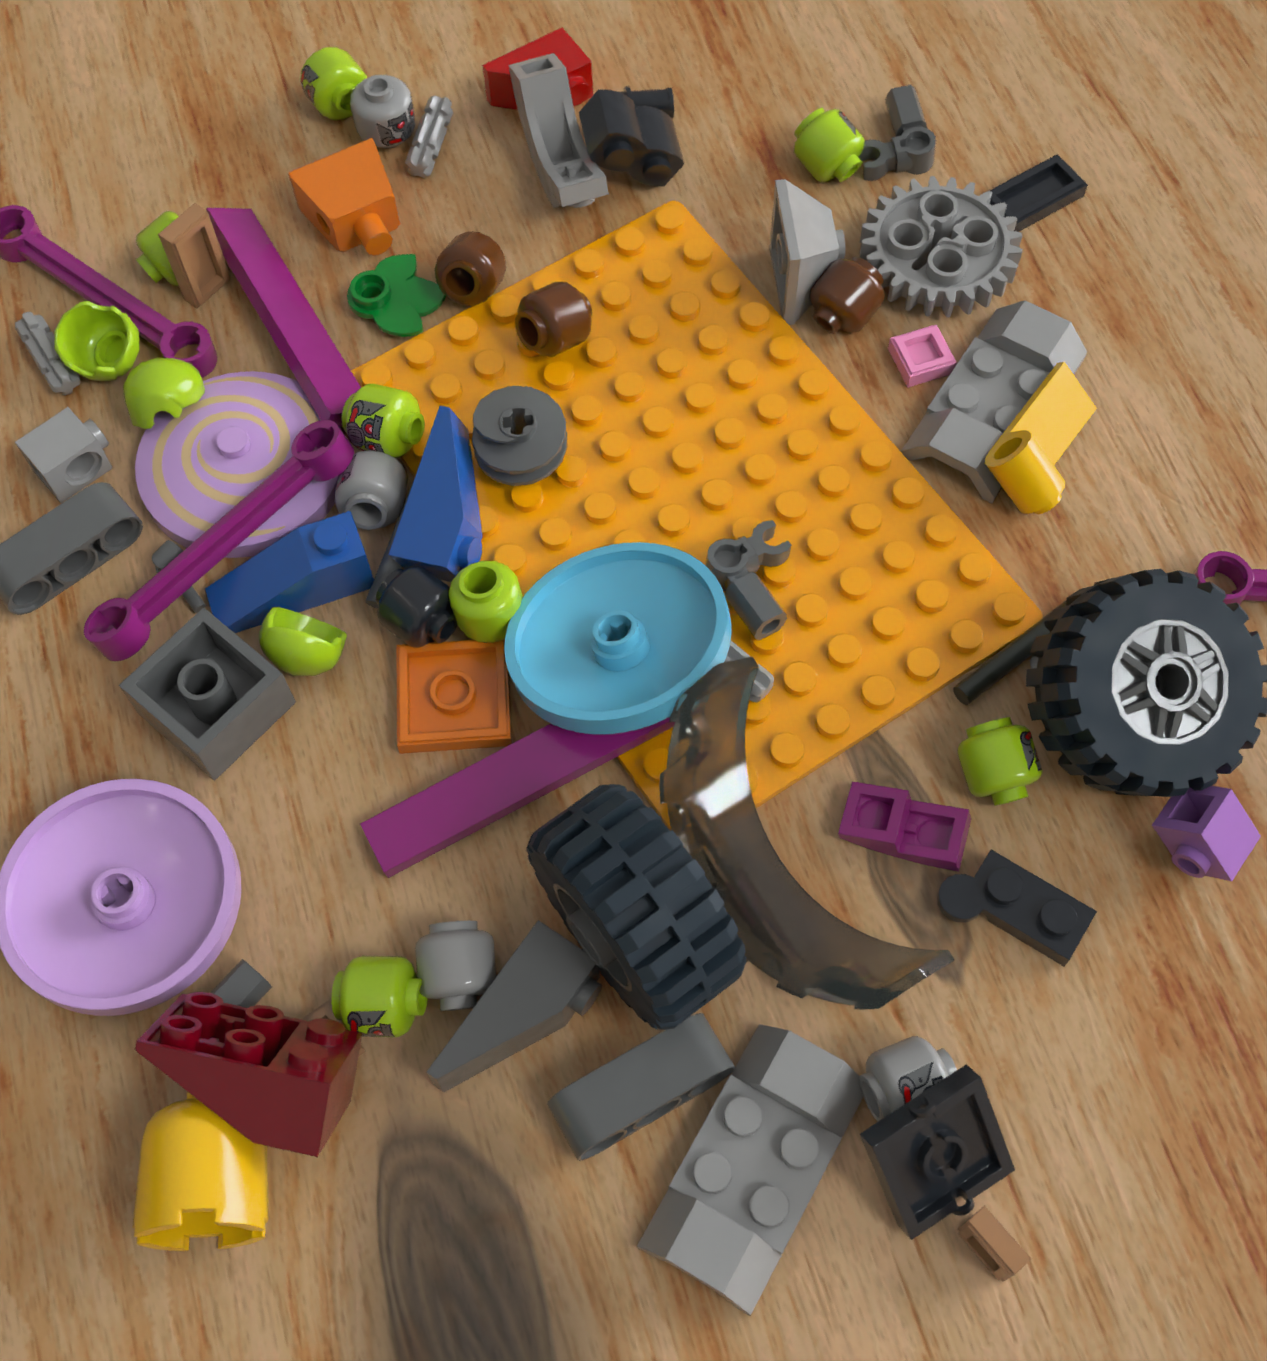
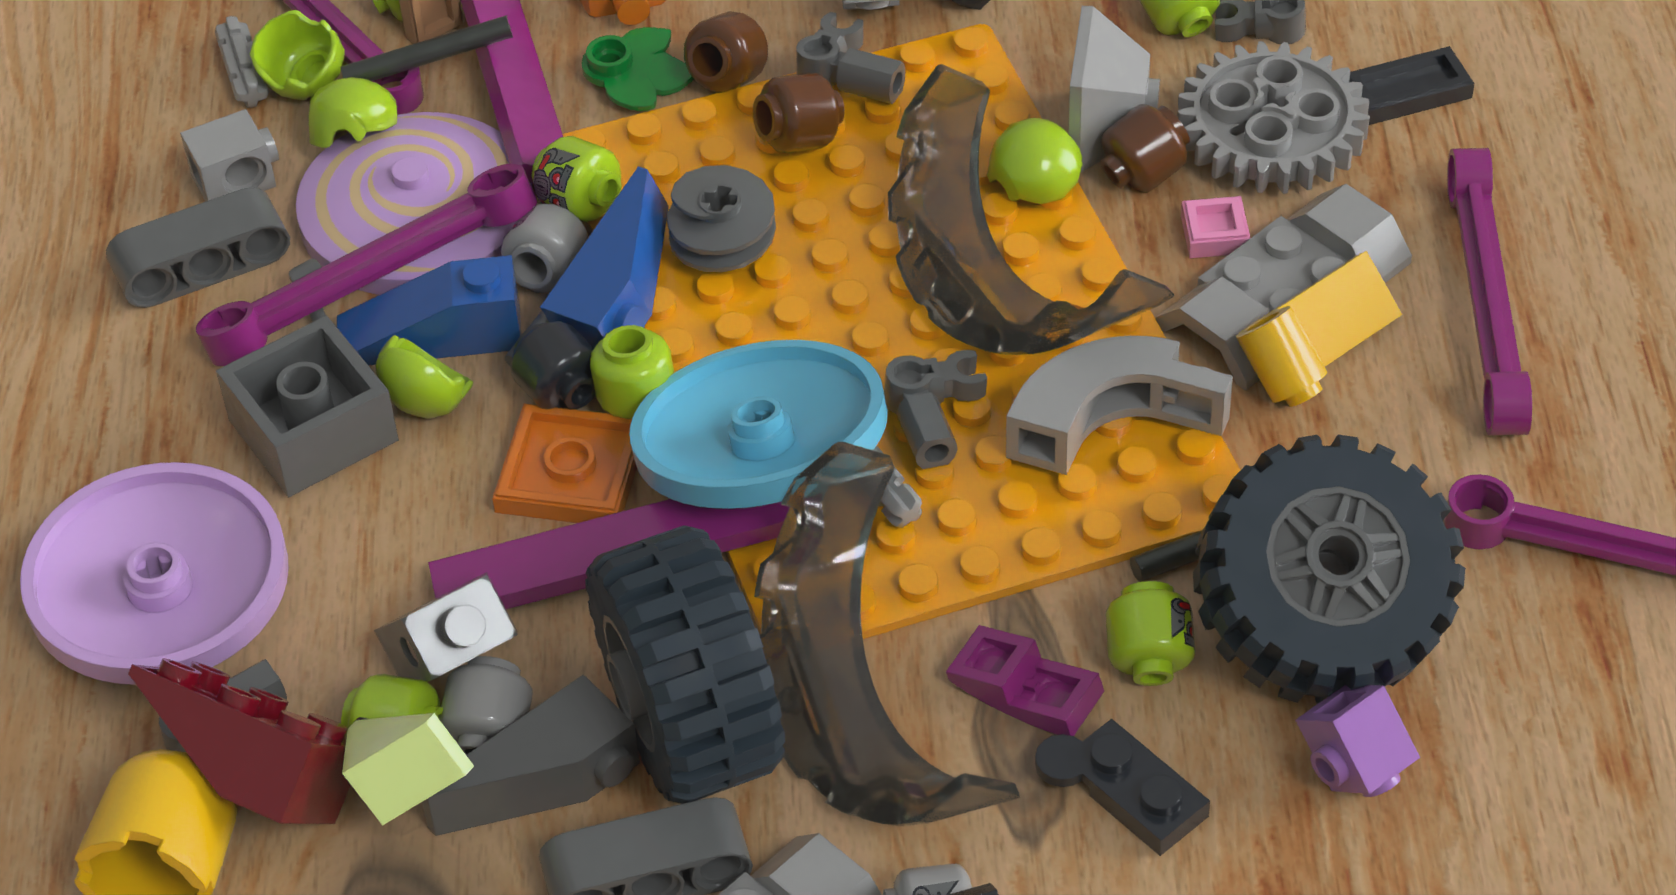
camera: 15 degrees right, 15 degrees down
none -> pearl dark grey bar [340,15,513,81]
none -> yellowish green slope [342,713,474,826]
none -> torso [374,572,518,682]
none -> dark grey bar [796,12,906,104]
none -> clear smoke windscreen [888,64,1174,355]
none -> lime hair [987,118,1082,204]
none -> light grey arch [1006,336,1233,475]
none -> magenta piece [1447,148,1532,436]

